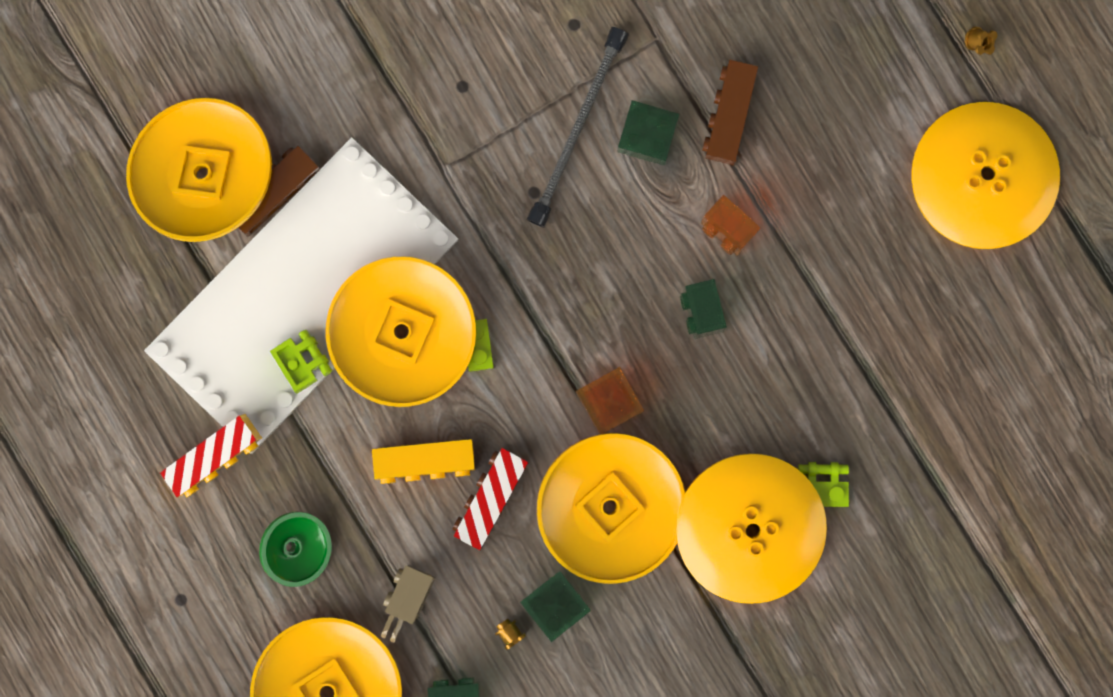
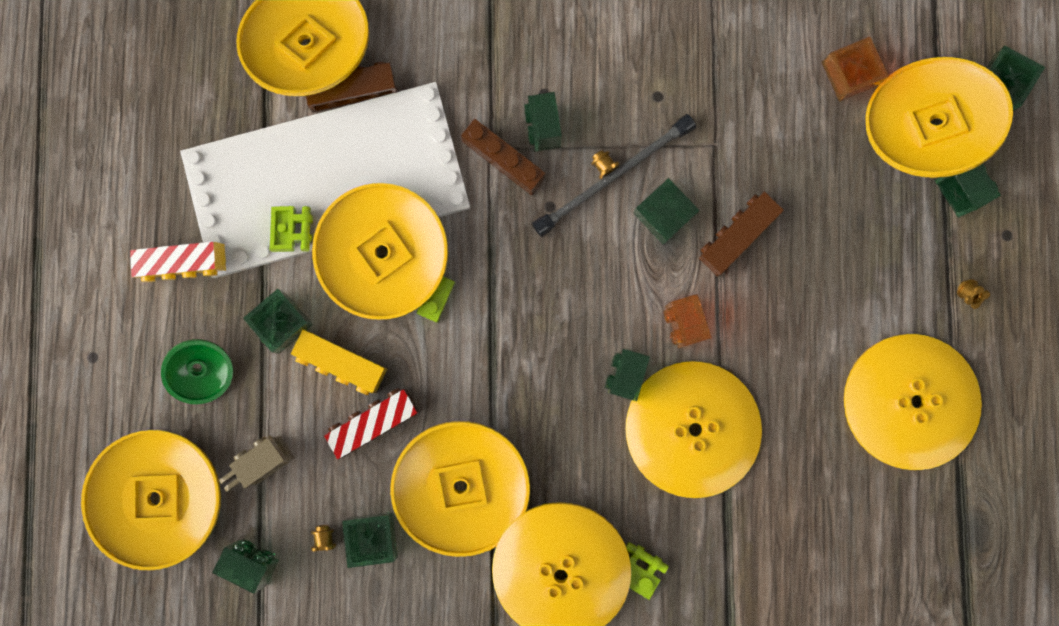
camera: 35 degrees right, 0 degrees up
clear orange brick [576,367,644,434] -> none
none -> clear green brick [243,289,313,354]
none -> reddish brown brick [461,119,545,196]
none -> clear green brick [524,92,562,152]
none -> pearl gold brick [591,150,620,179]
none -> yellow dish [625,361,762,498]

